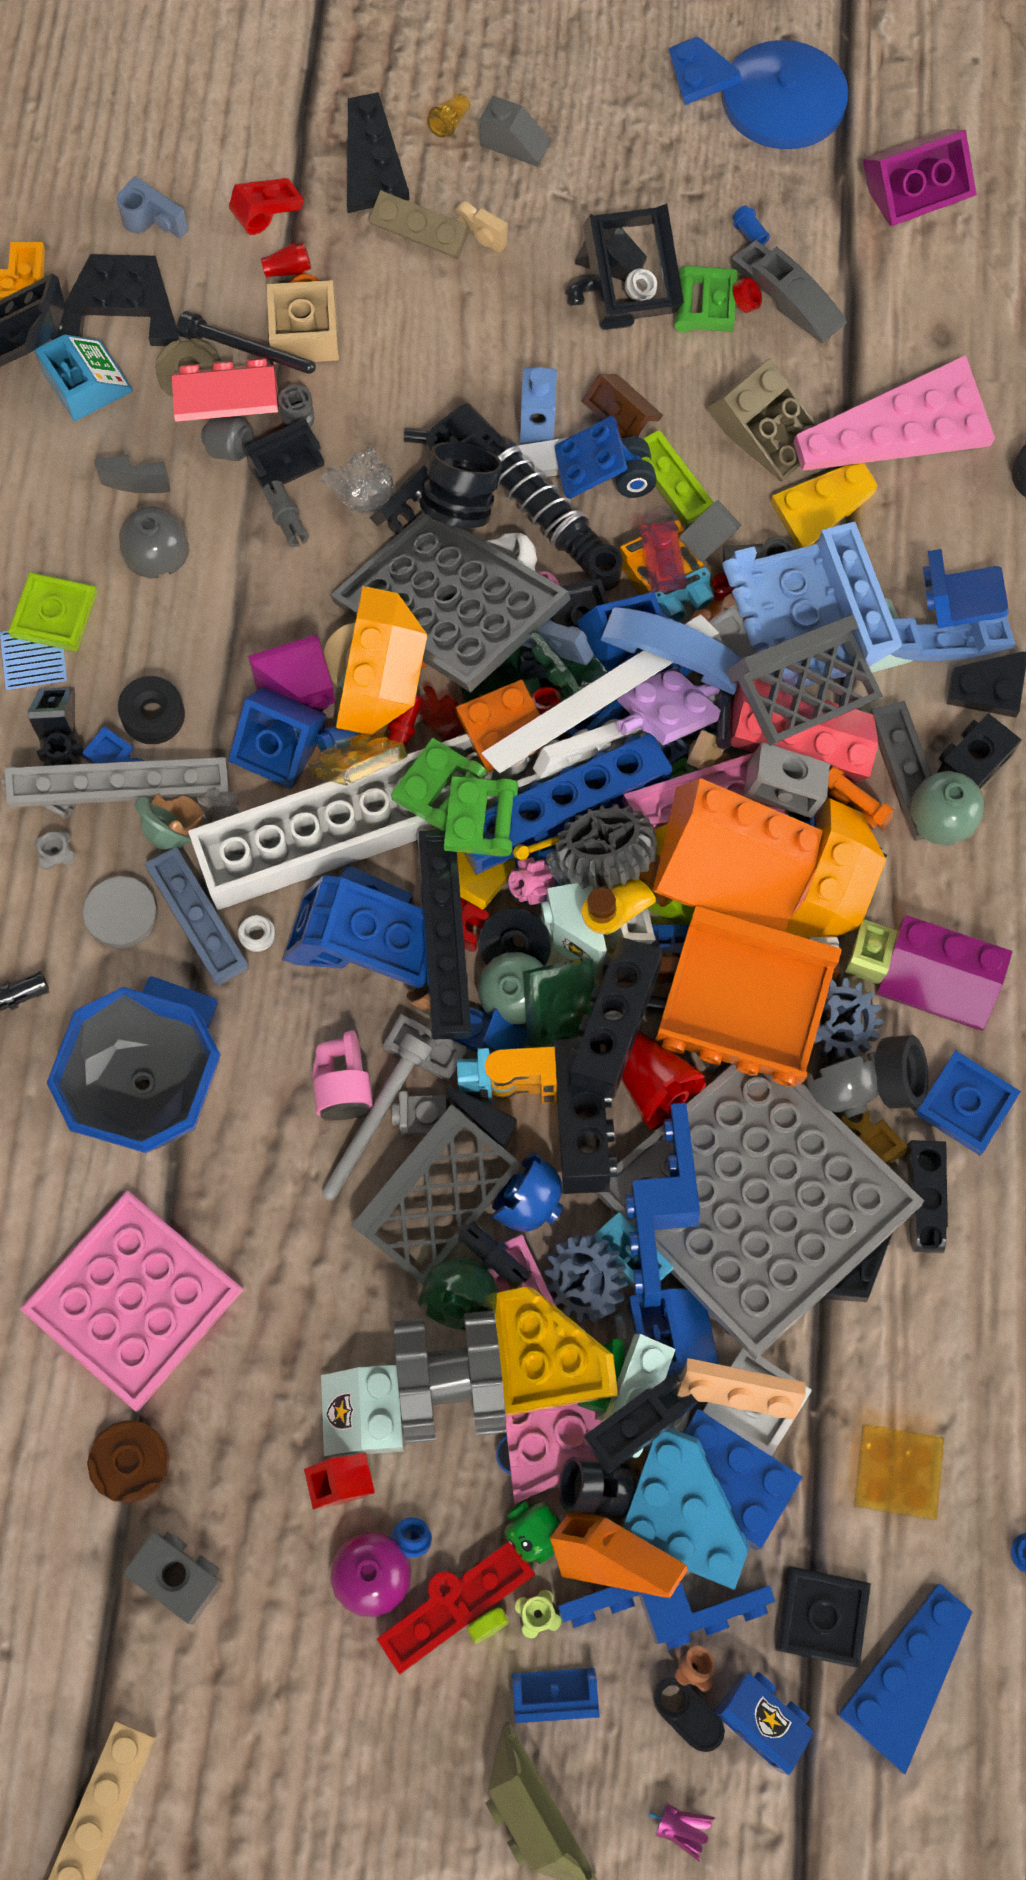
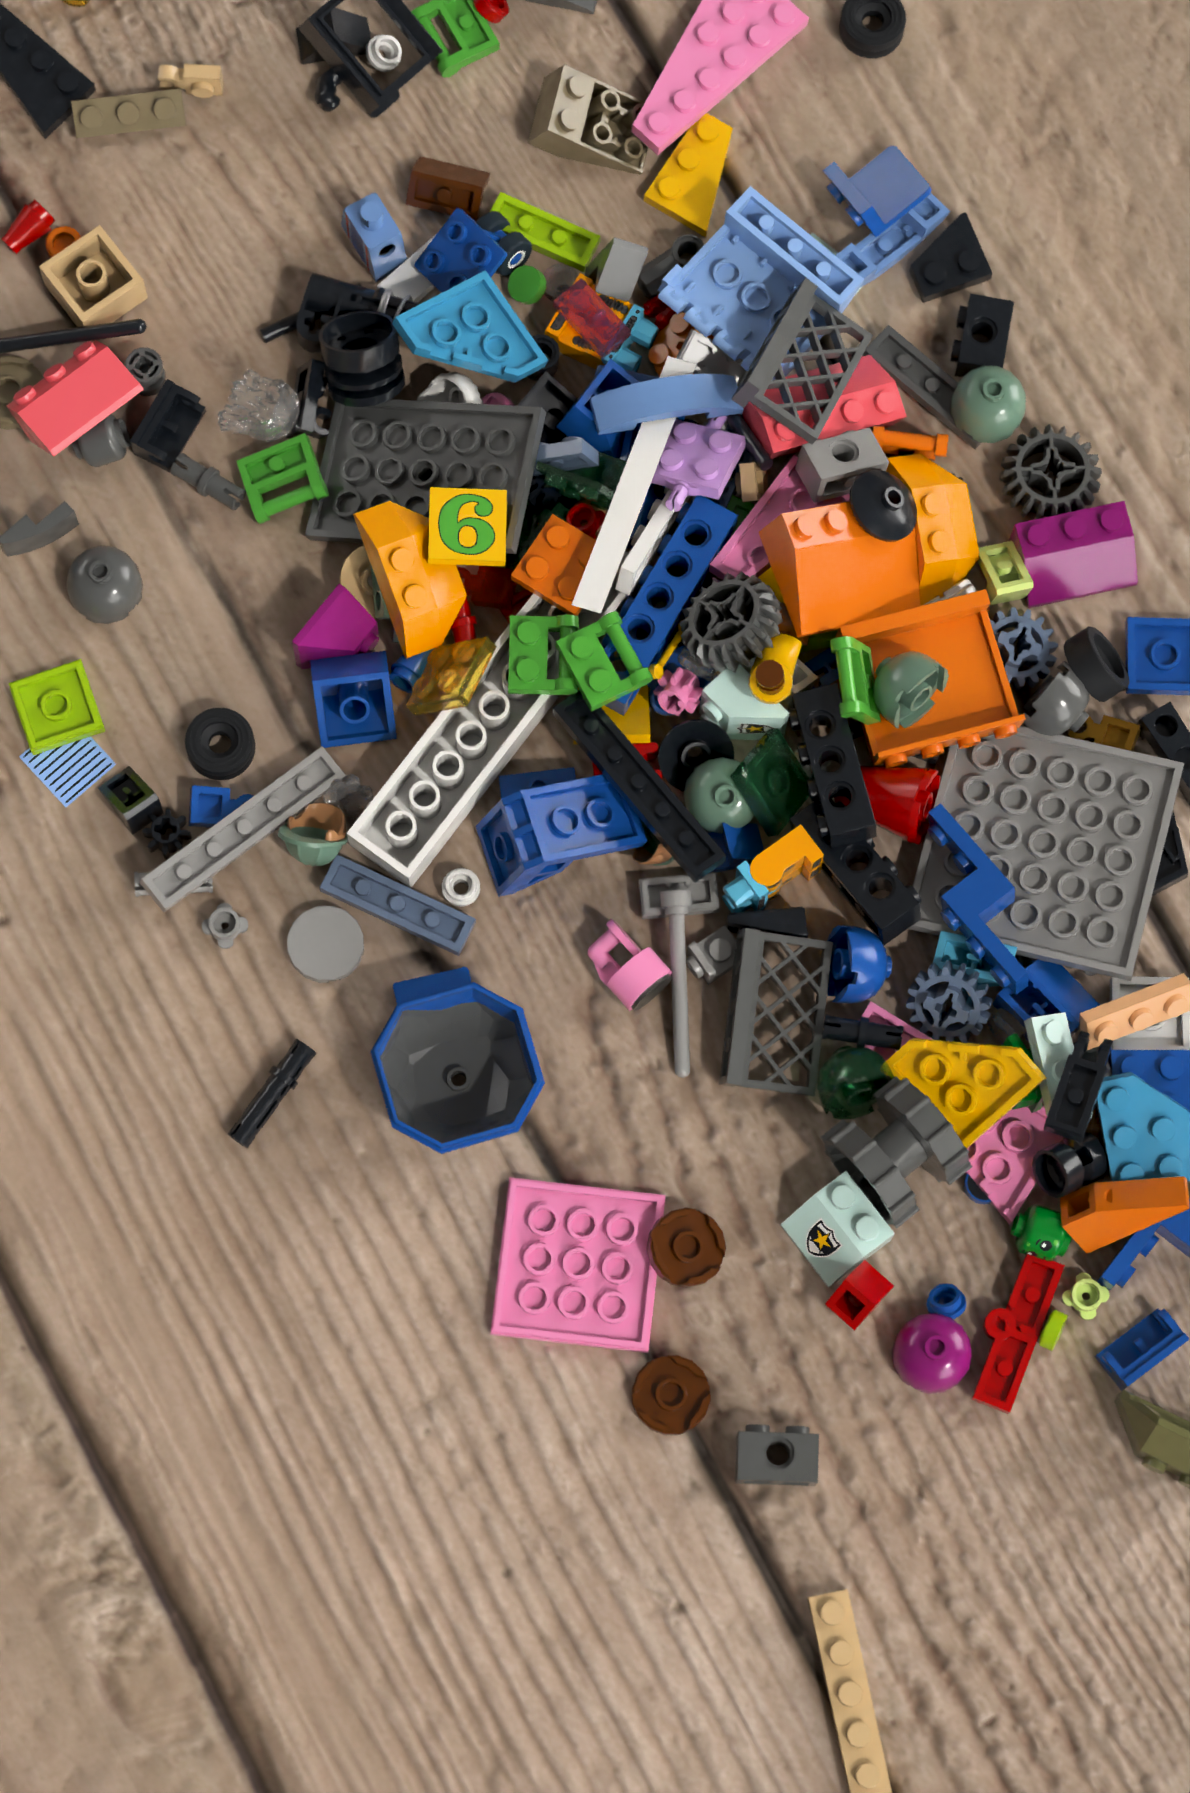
camera: 35 degrees left, 5 degrees up
none -> bright green plate [236,433,329,524]
none -> dark azure plate [392,270,549,383]
none -> yellow tile [428,487,507,566]
none -> bright green tile [508,265,546,305]
none -> reddish brown tile [647,1208,726,1288]
none -> bright green plate [830,636,881,725]
none -> black dish [850,470,917,542]
none -> sand green cylinder [873,651,949,729]
none -> dark grey gear [1000,424,1102,519]

